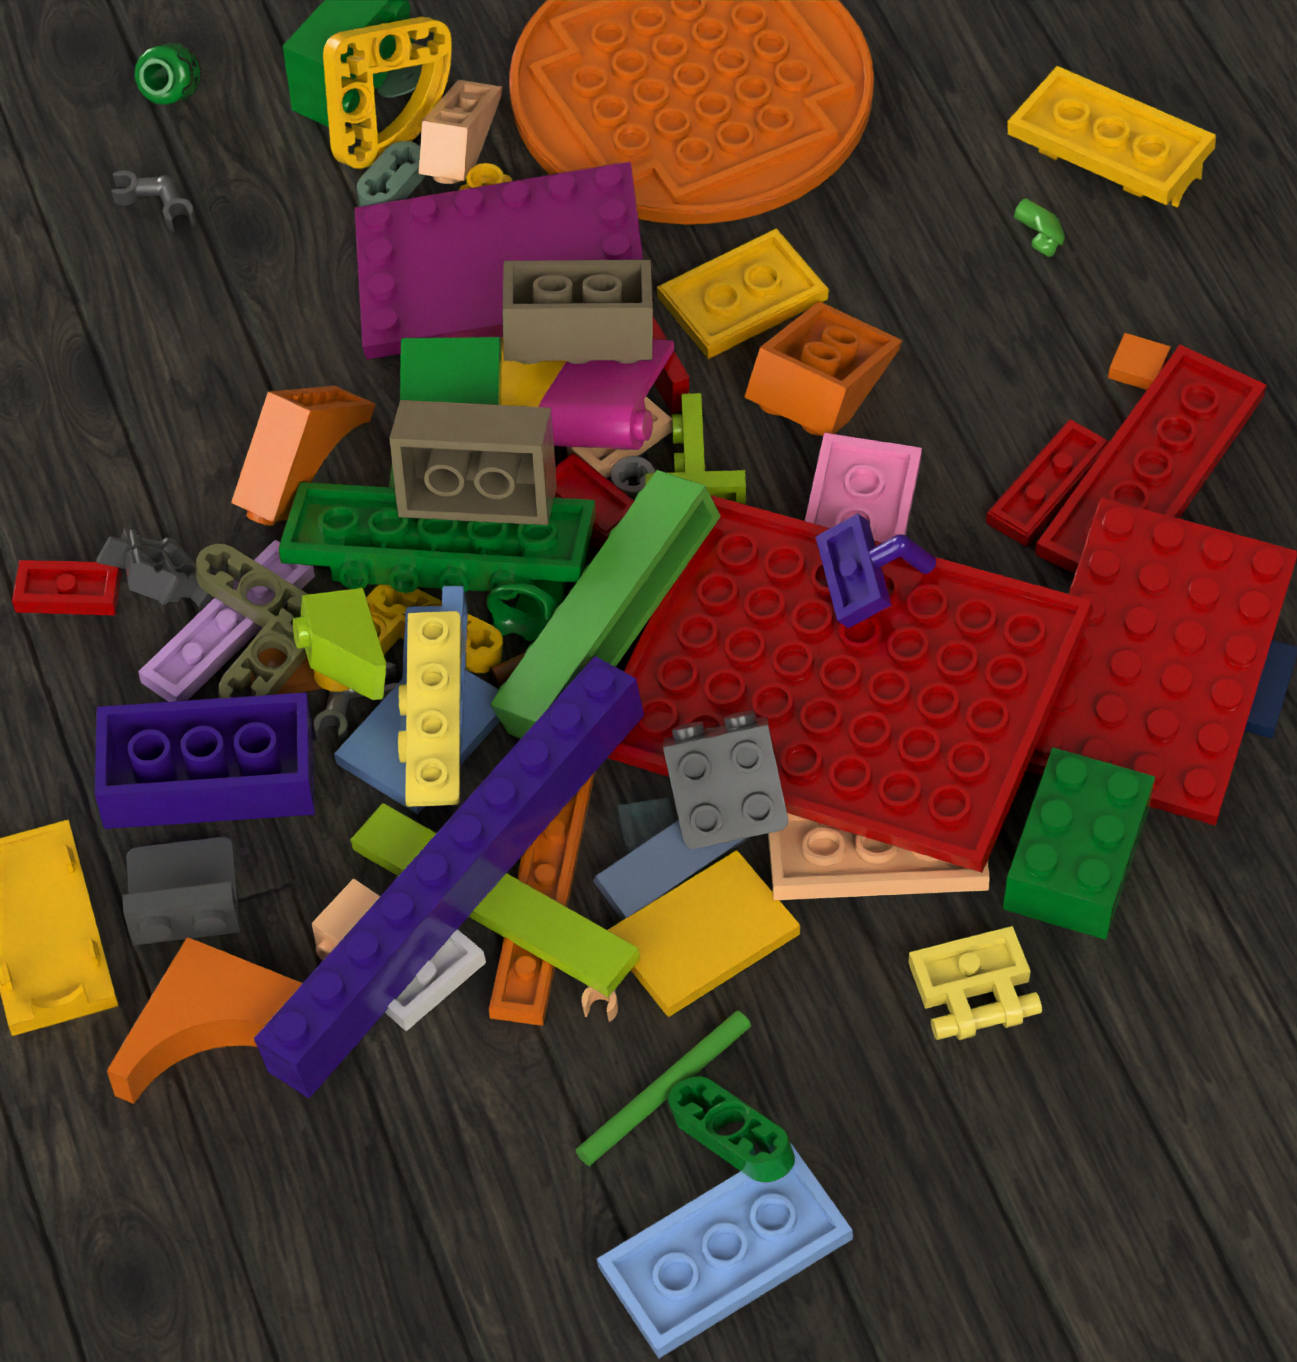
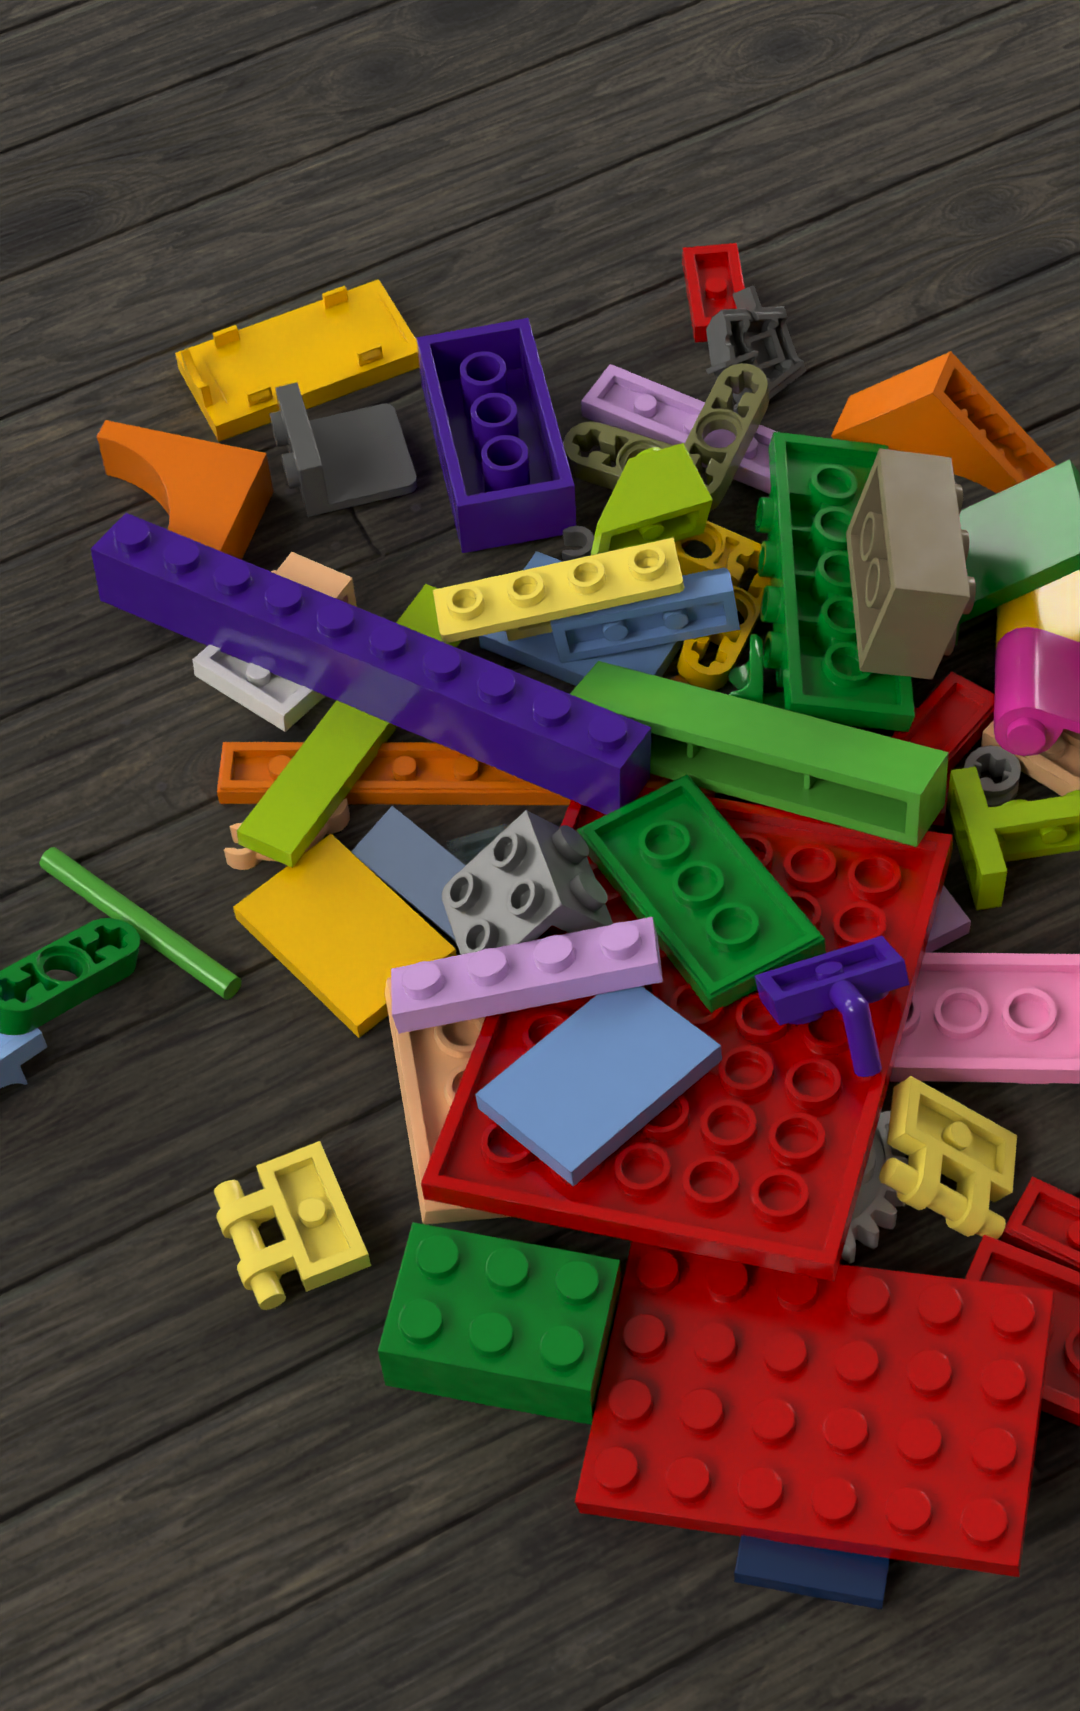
camera: 85 degrees right, 0 degrees up
none -> lavender plate [391,917,663,1034]
none -> medium blue tile [475,986,722,1186]
none -> green tile [577,774,826,1013]
none -> light yellow plate [879,1076,1017,1239]

